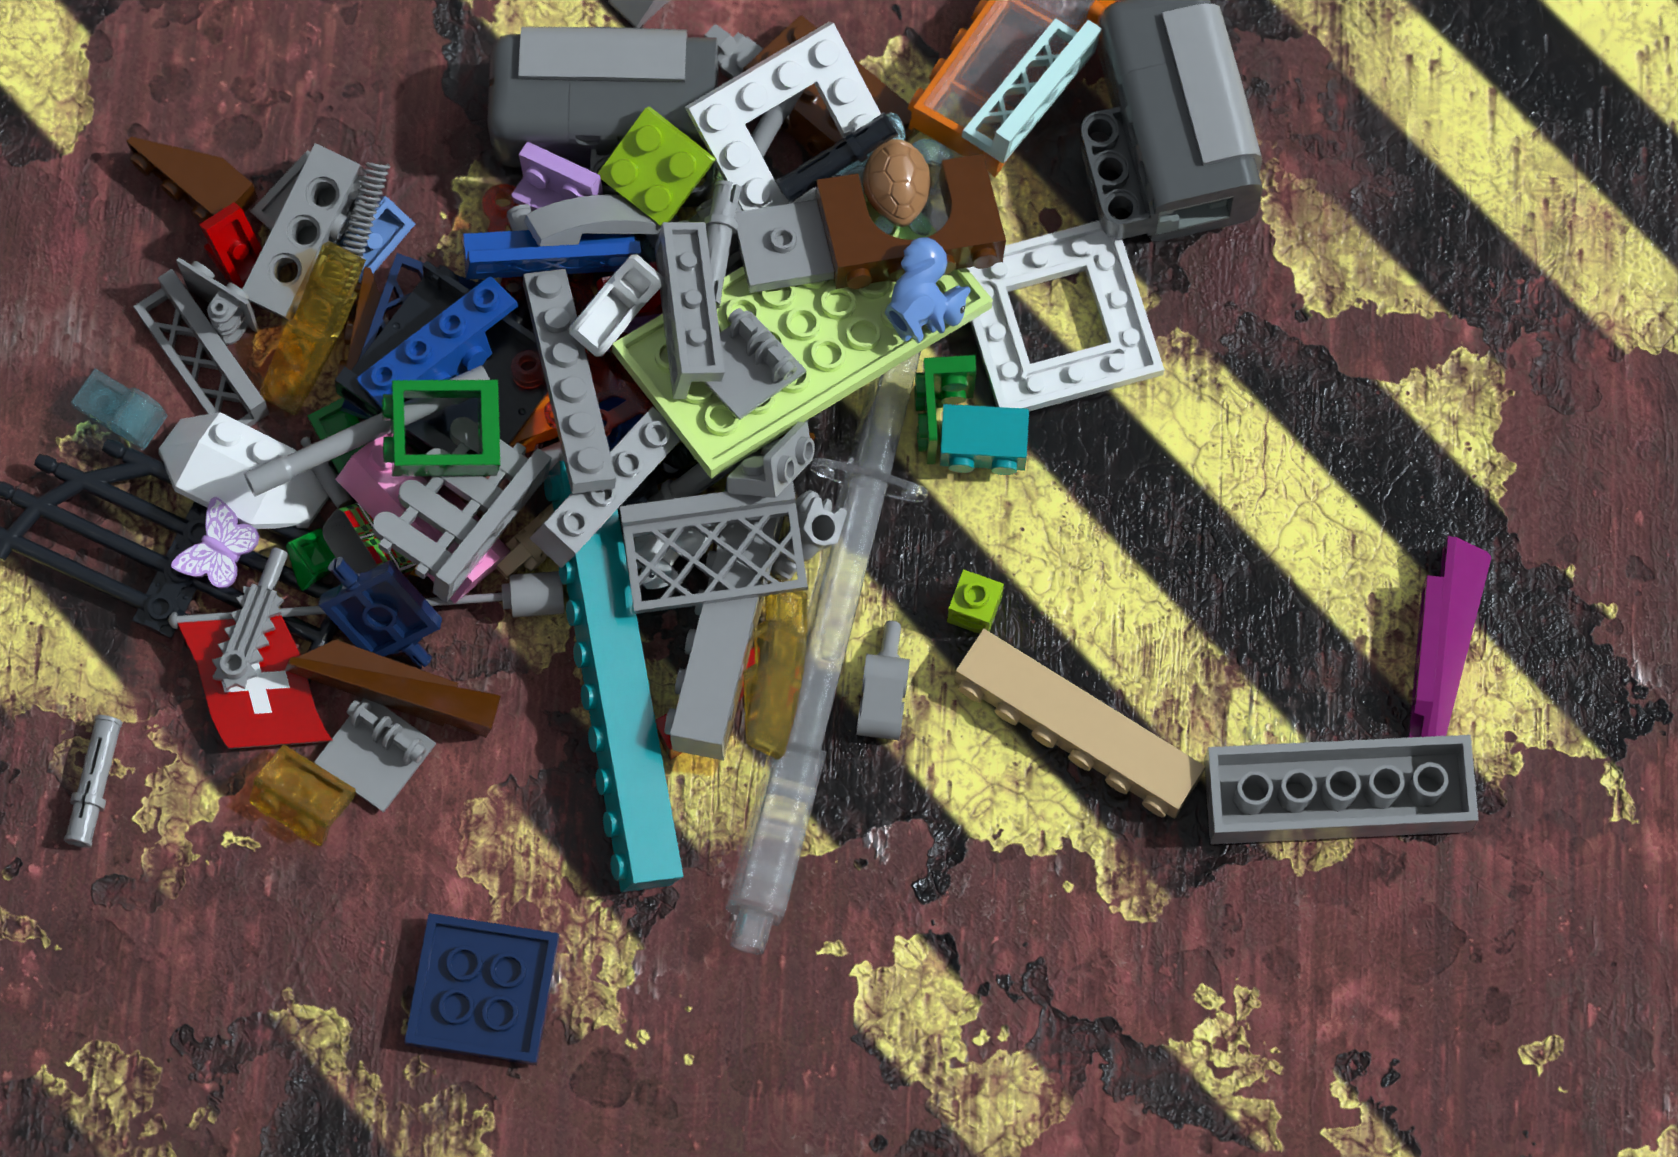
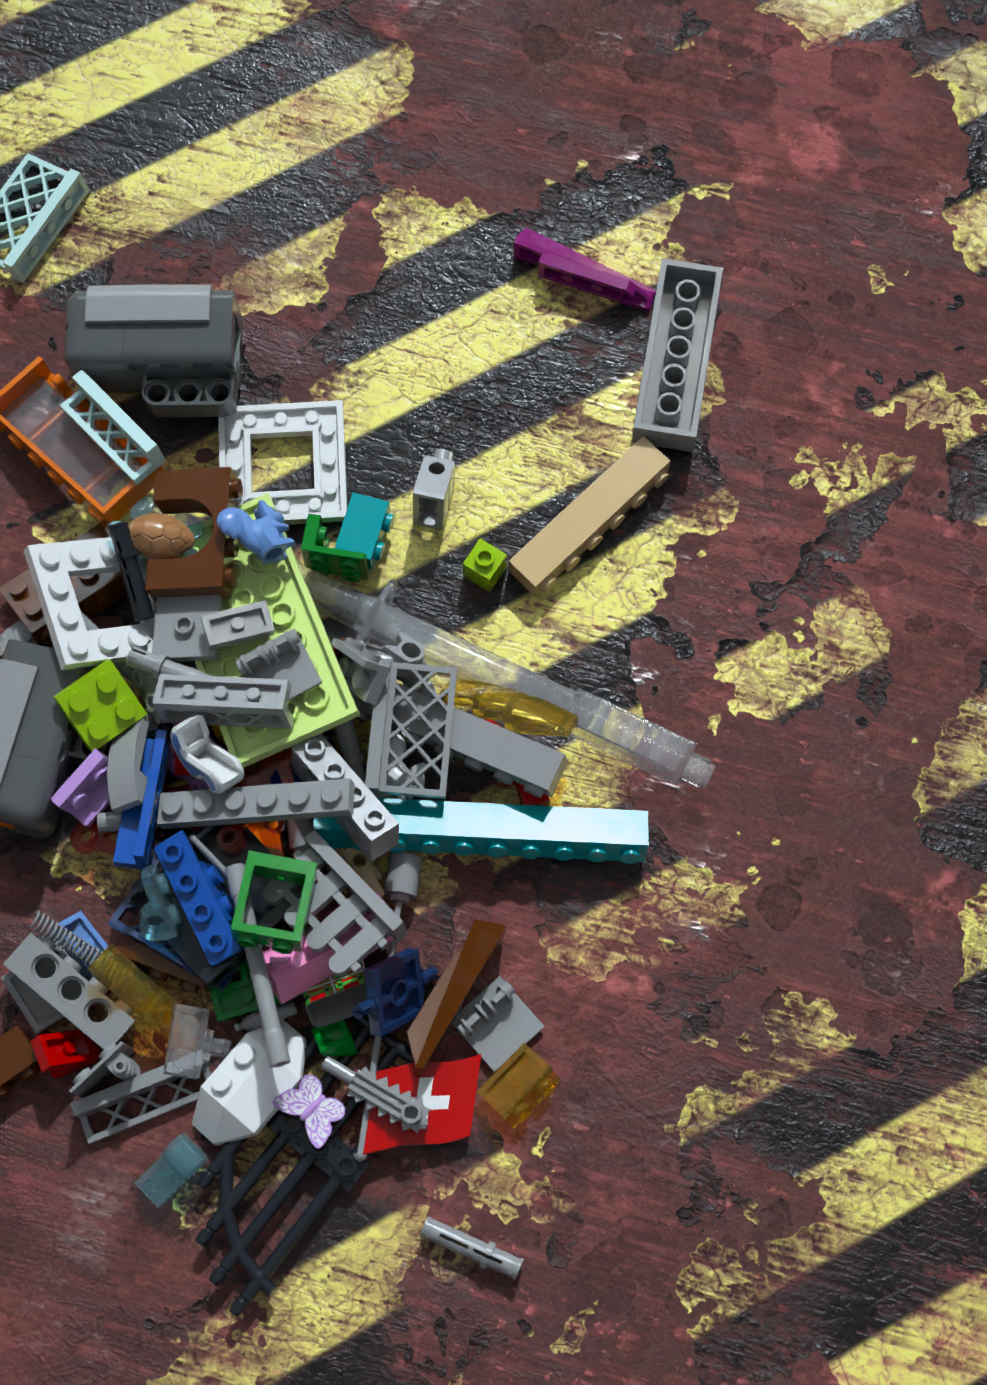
camera: 75 degrees left, 0 degrees up
dark blue plate [405,913,560,1066] -> none
light grey beam [856,621,910,741] -> none
none -> clear light blue plate [139,864,182,942]
none -> clear hinge [163,1004,231,1079]
none -> light grey piece [189,835,227,878]
none -> light grey plate [201,600,275,651]
none -> light grey torso [412,449,455,530]

